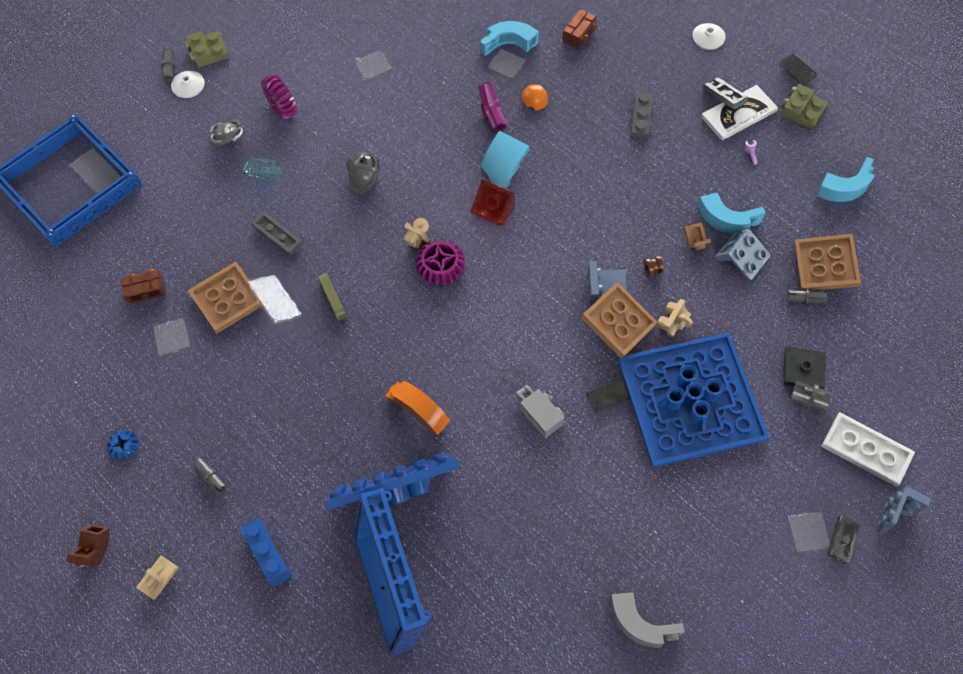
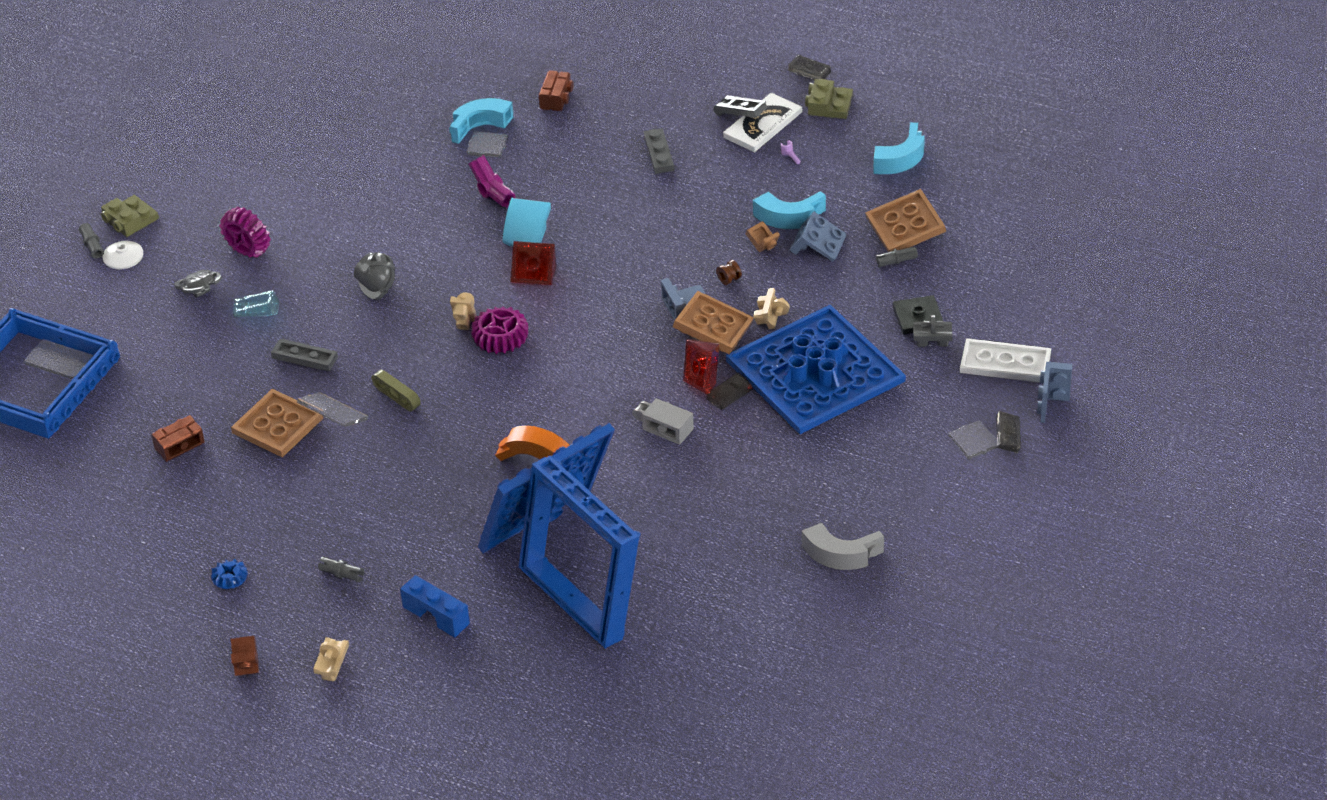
camera: 20 degrees left, 20 degrees down
clear piece [153,318,191,357] -> none
clear piece [355,50,392,81] -> none
orange hair [521,84,549,111] -> none
white dish [692,23,725,50] -> none
none -> clear red slope [683,339,719,394]

